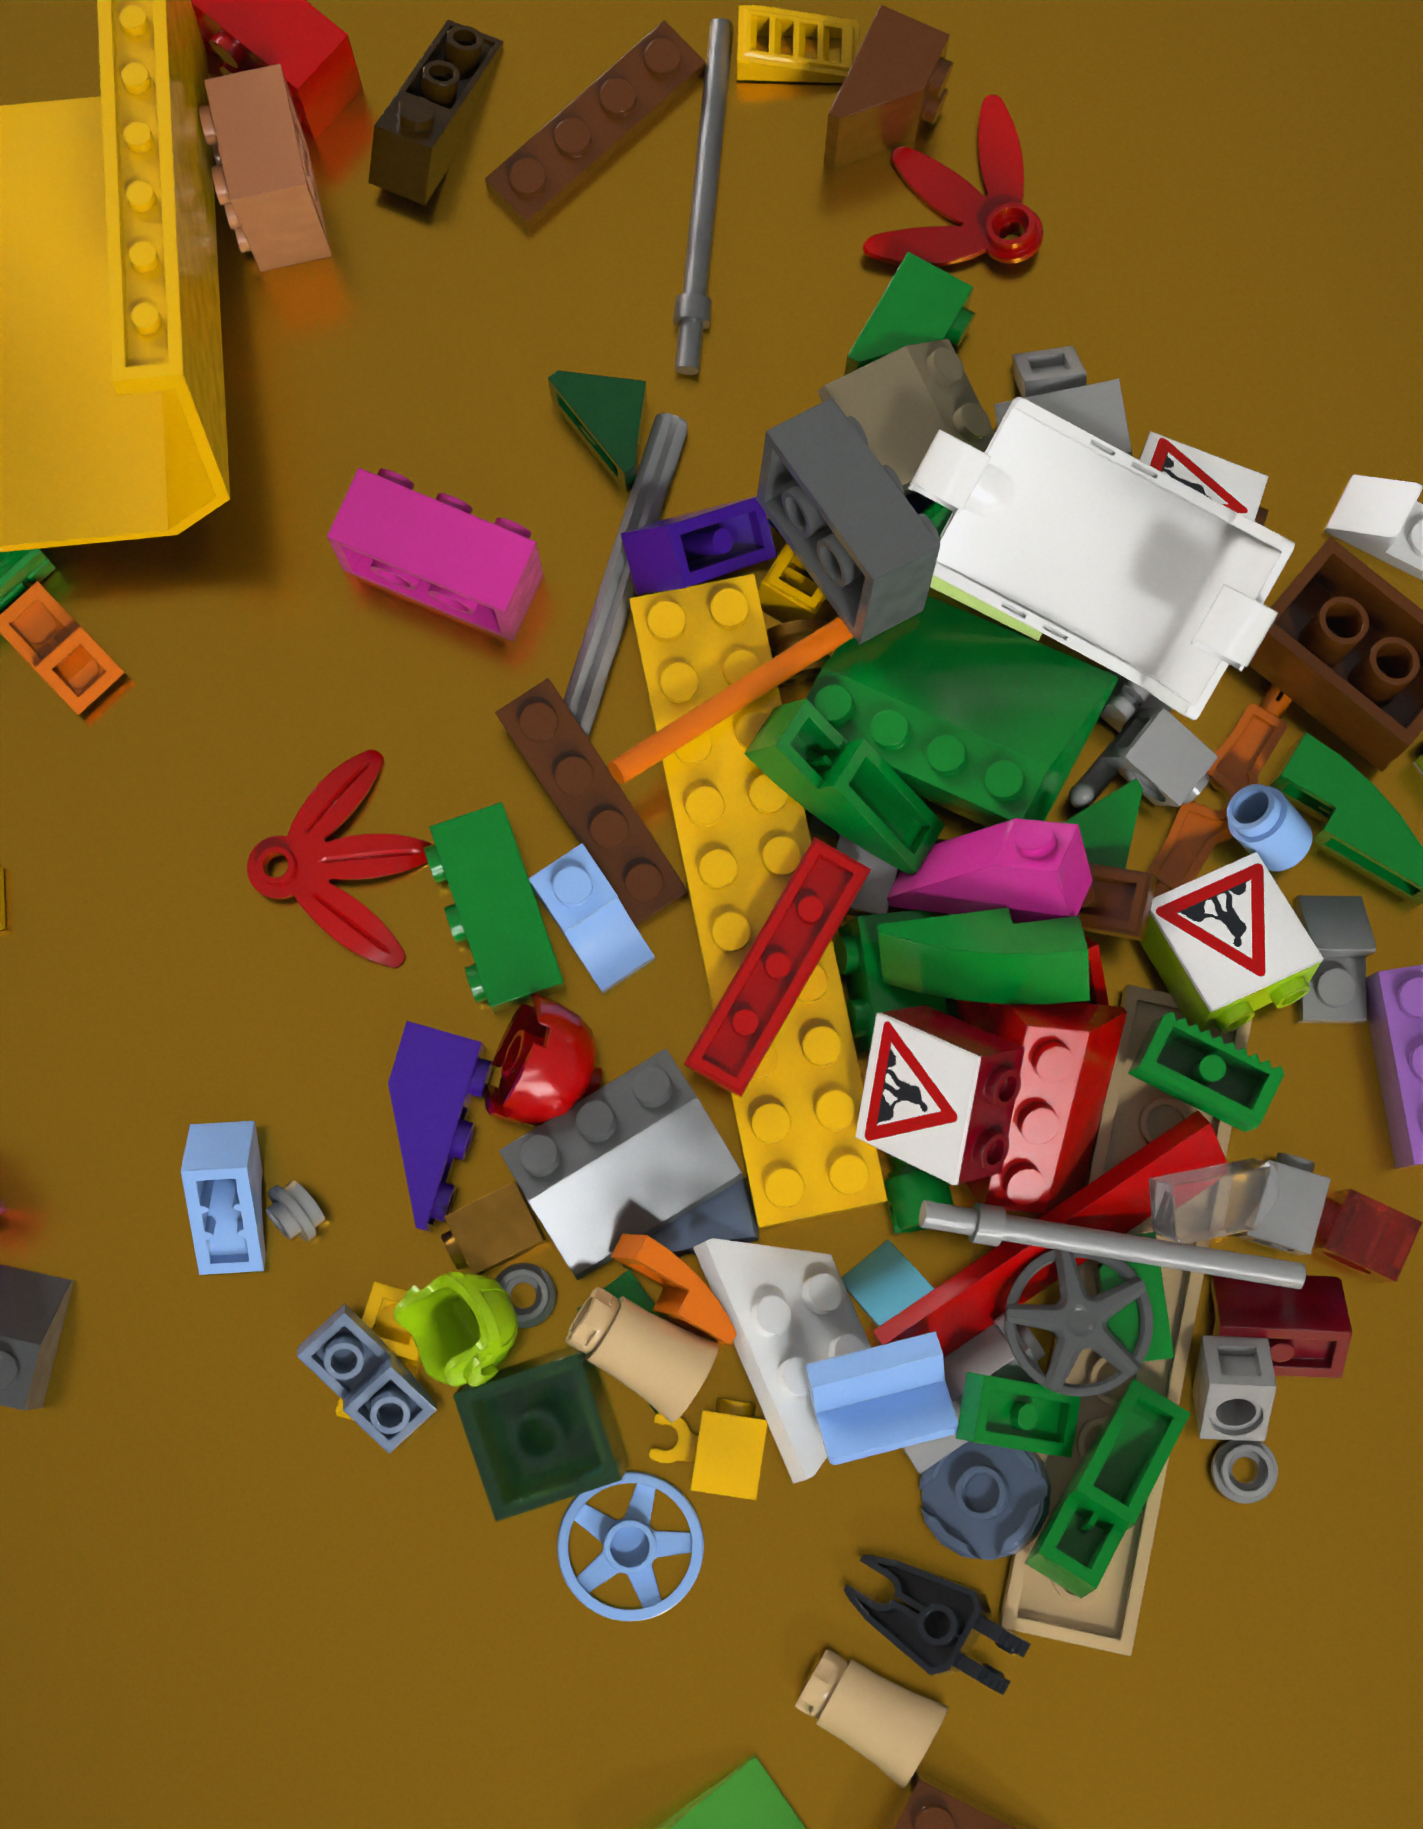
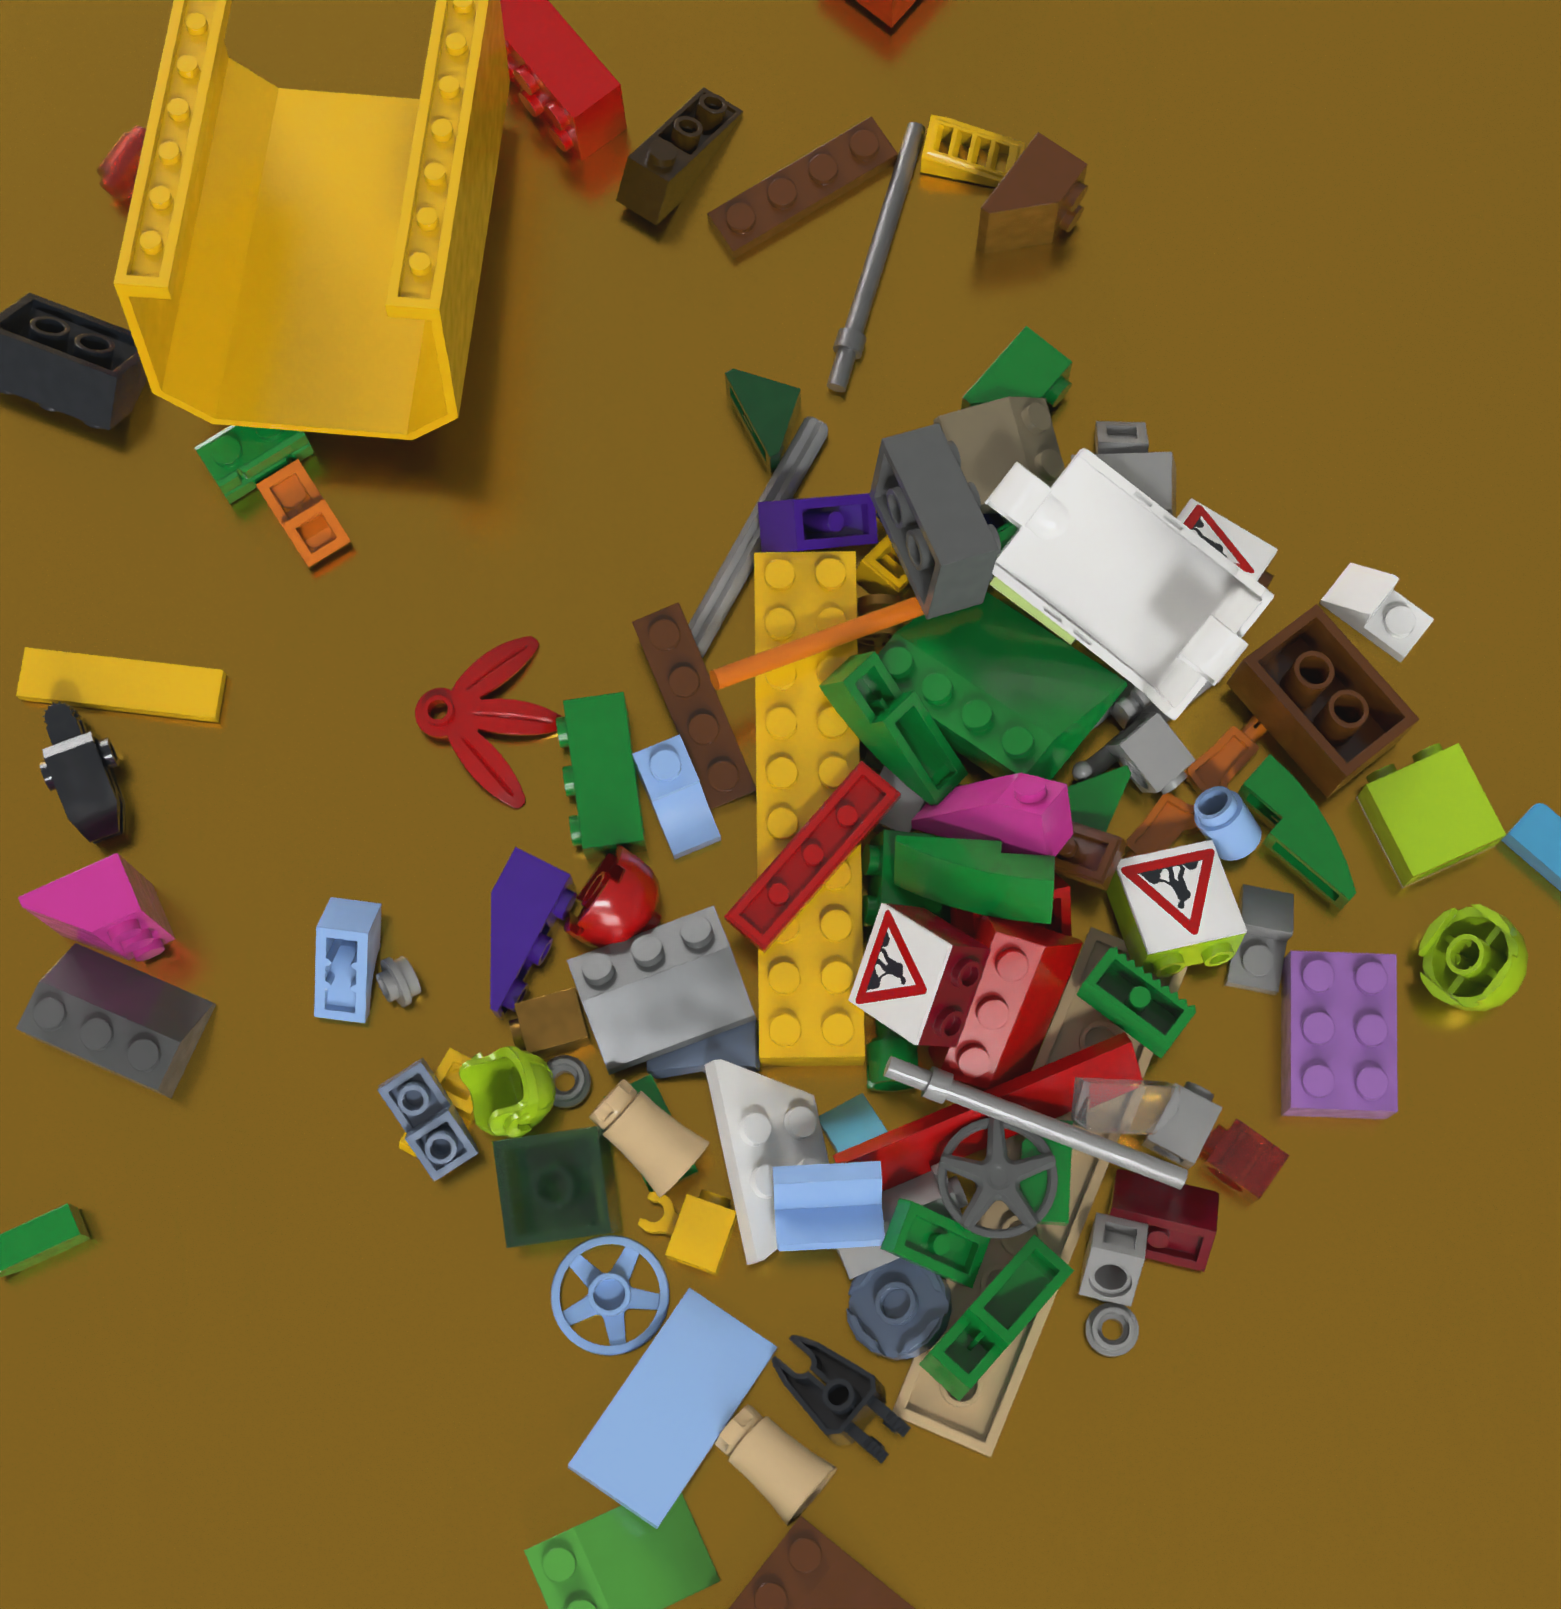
camera: 15 degrees right, 5 degrees down
nougat brick [198,64,332,272] -> none
dark pink brick [327,468,543,642] -> none
orange slope [611,1234,737,1345] -> none
red plant [862,94,1044,267] -> none
none -> light blue tile [568,1287,778,1529]

